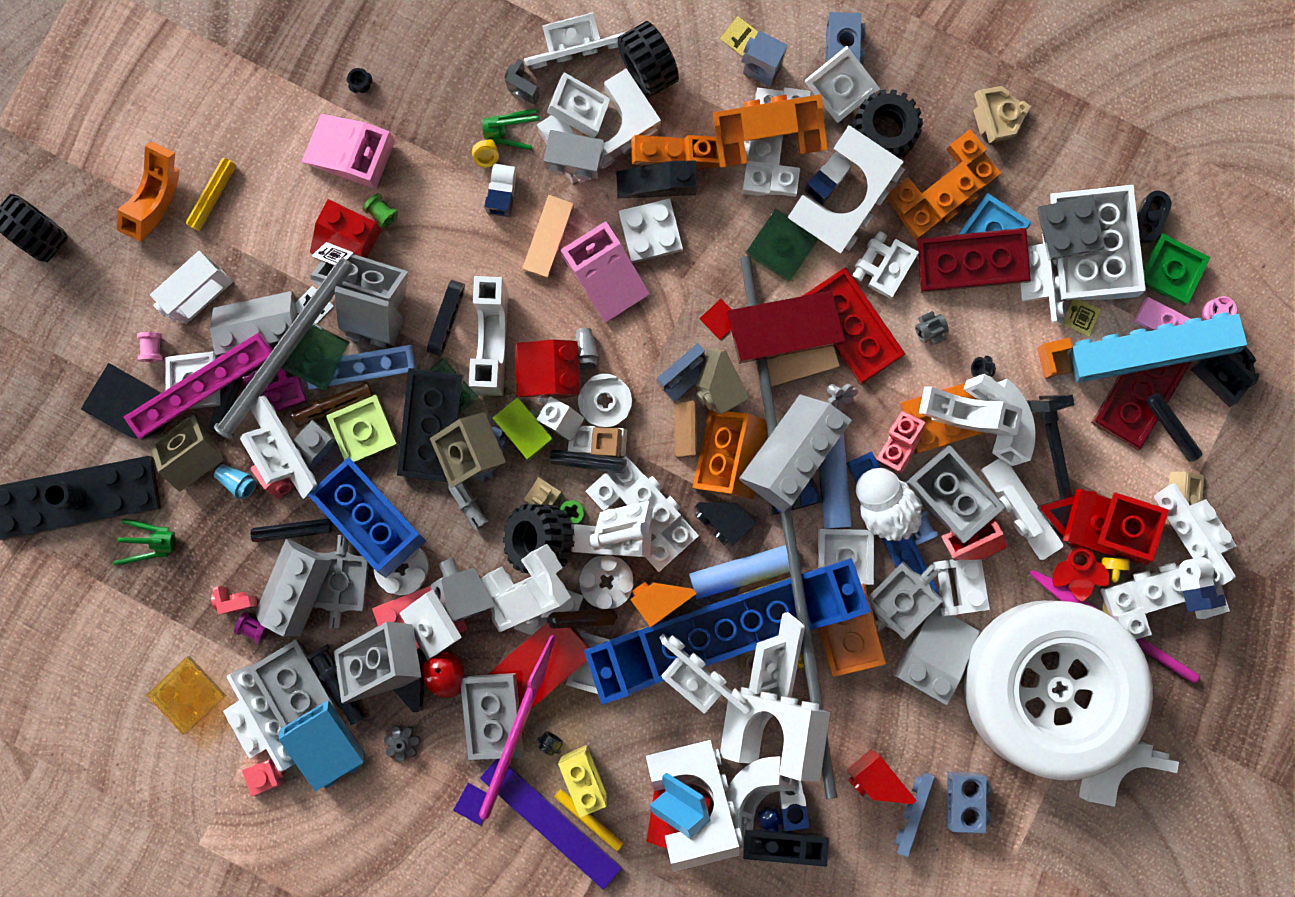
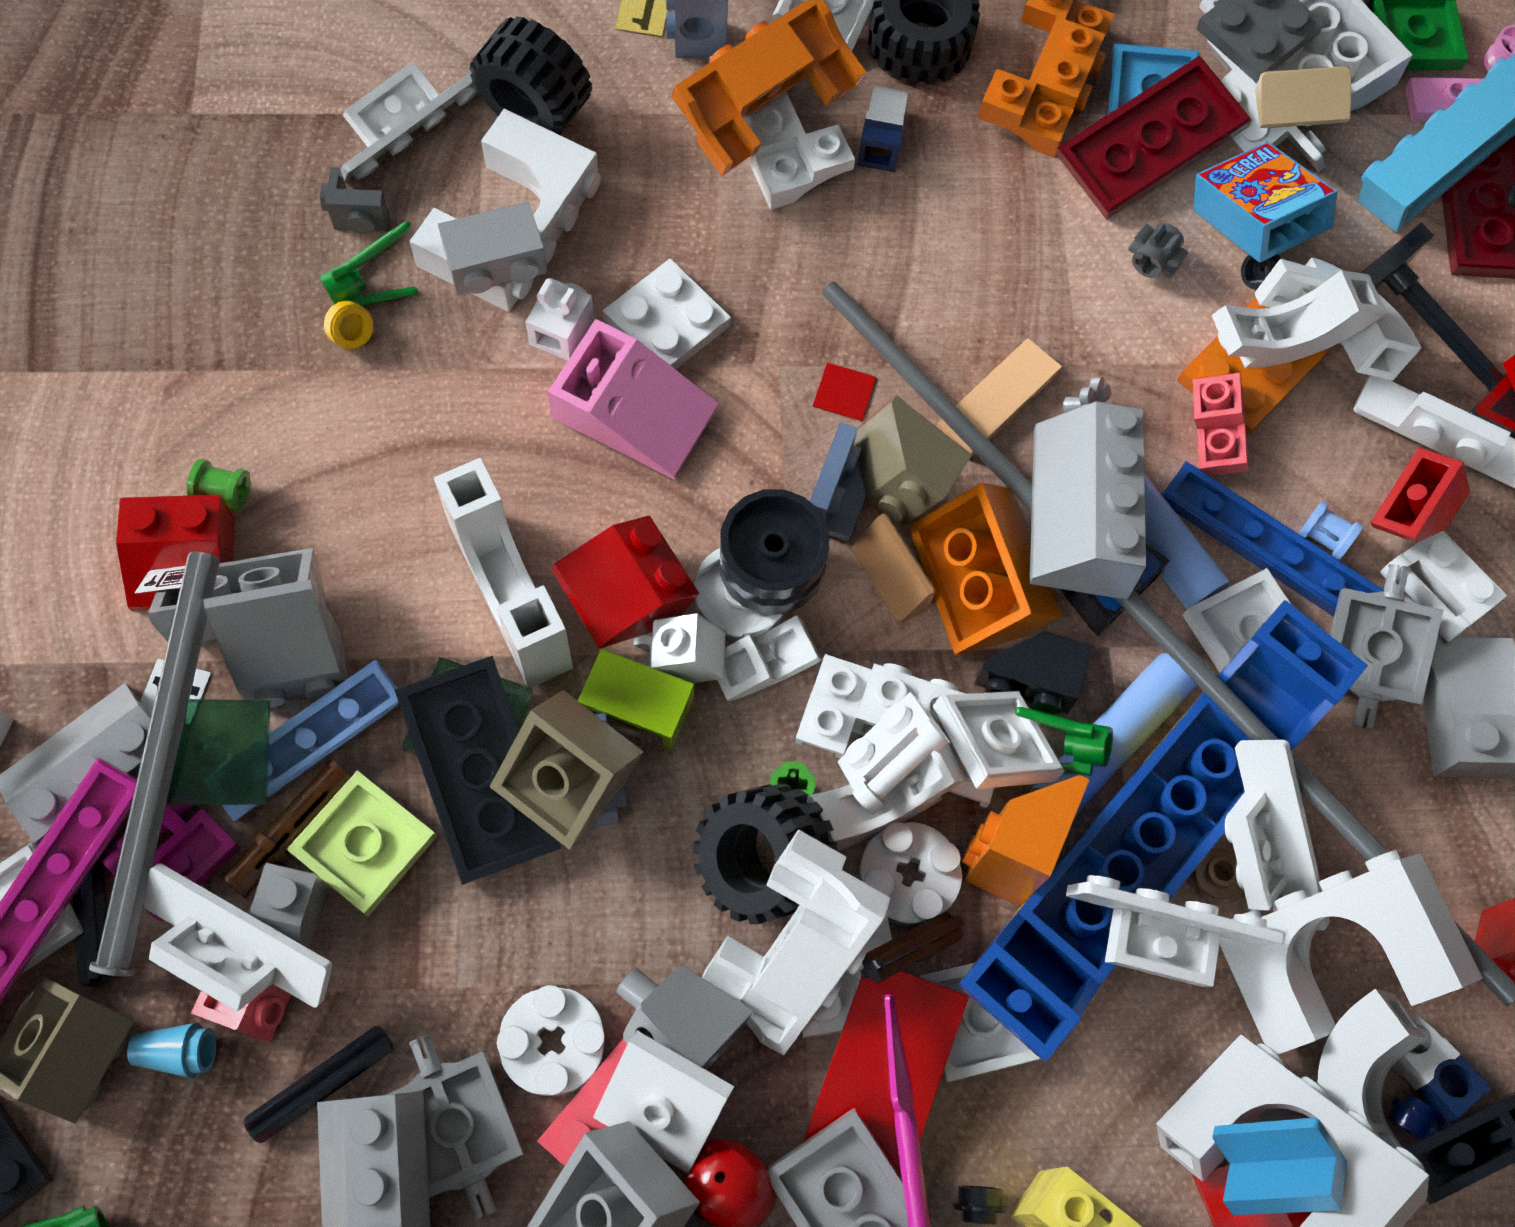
camera: 35 degrees left, 15 degrees down
bright pink slope [302,114,395,190] -> none
blue brick [307,457,427,578] -> none
black plate [346,68,373,94] -> none
black beam [427,280,465,357] -> none
light grey axle [448,483,489,530] -> none
leg [484,164,516,218] -> none
light nougat tile [522,195,574,279] -> none
tan tile [524,477,562,506] -> none
white plate [547,72,610,138] -> none
black axle [549,450,627,474] -> none
light grey cone [575,328,599,369] -> none
medium nougat plate [591,427,622,457] -> none
black slope [616,160,697,199] -> none
orange slope [631,135,736,169] -> none
dark red tile [727,291,845,364] -> none
clear green plate [745,208,819,282] -> none
white arch [788,125,905,253] -> none
red tile [802,267,906,385] -> none
orange plate [819,583,887,677] -> none
white plate [852,231,919,299] -> none
white hair [856,468,923,541] -> none
light grey slope [905,445,1005,543] -> none
orange panel [1037,337,1073,378] -> none
clear yellow sticker [1064,300,1101,336] -> none
none -> white brick [525,278,594,361]
none -> black wheel [720,489,829,614]
none -> white plate [933,691,1064,789]
none -> green plant [1015,707,1113,776]
none -> brick [1193,141,1338,263]
none -> tan slope [1255,66,1351,129]

